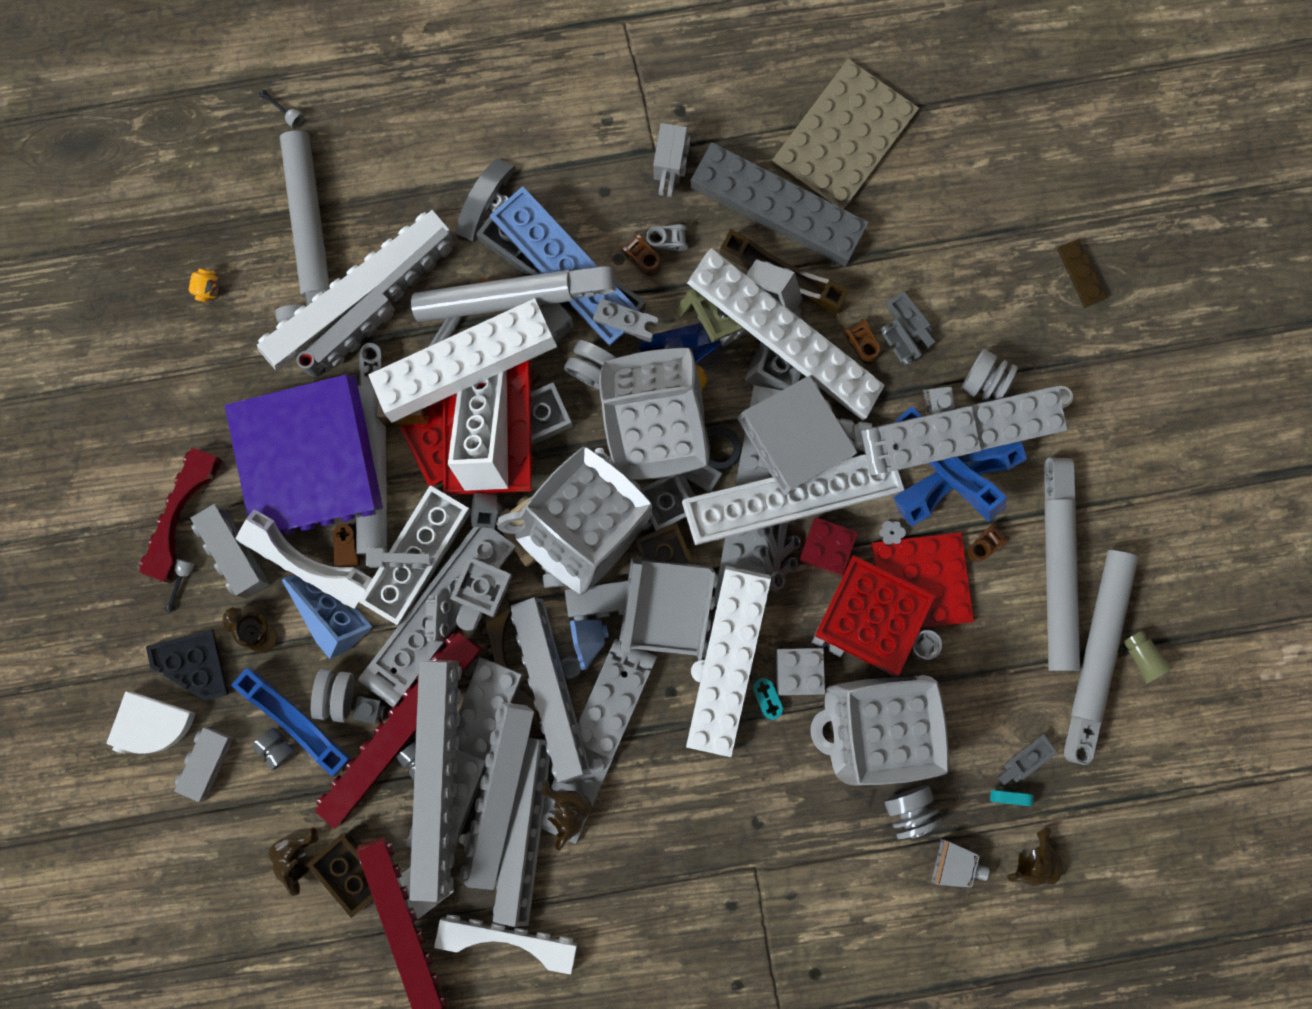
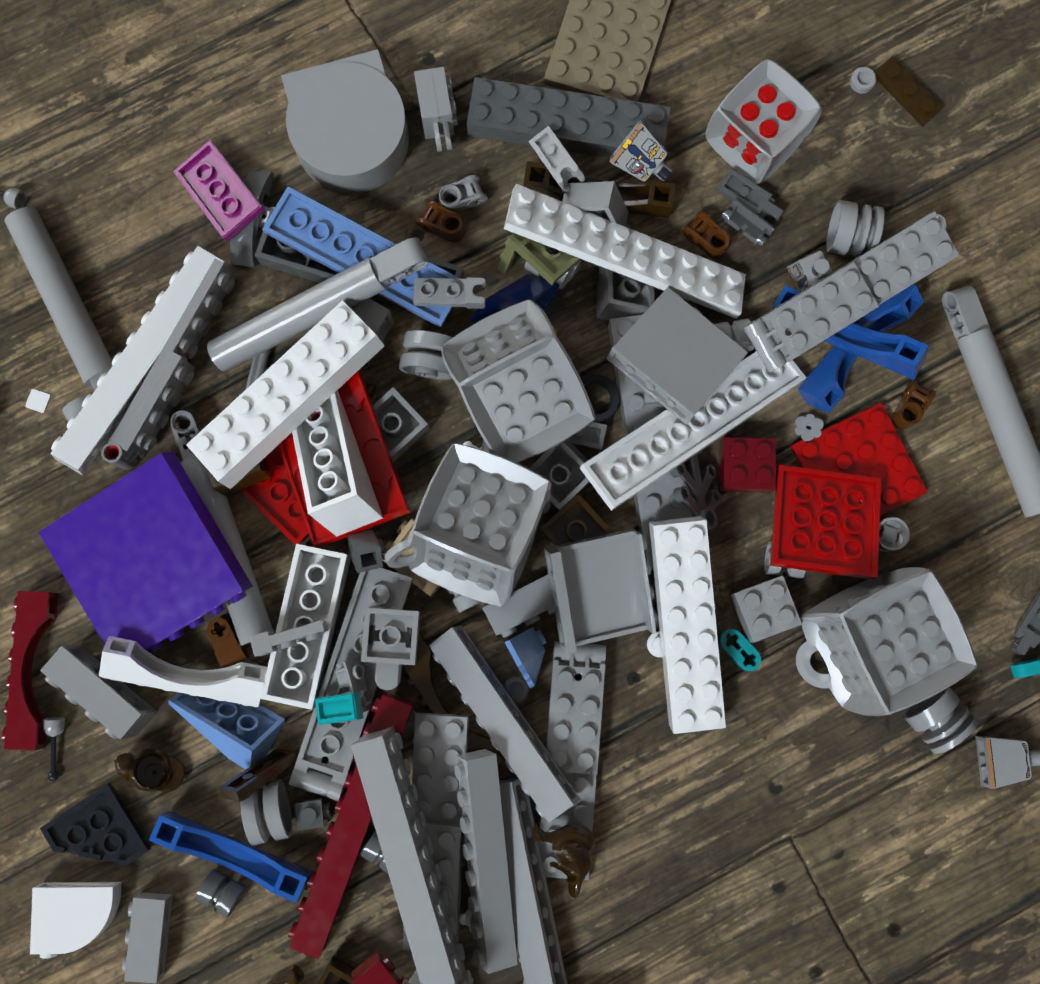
camera: 25 degrees left, 0 degrees up
none -> white sticker [25,389,50,413]
none -> tile [173,140,265,242]
none -> dark brown plate [219,748,297,802]
none -> light grey brick [281,49,409,194]
none -> teal tile [315,692,364,725]
none -> light grey plate [528,126,585,193]
none -> torso [610,119,673,182]
none -> light grey piece [706,59,822,185]
none -> light grey tile [850,67,876,94]

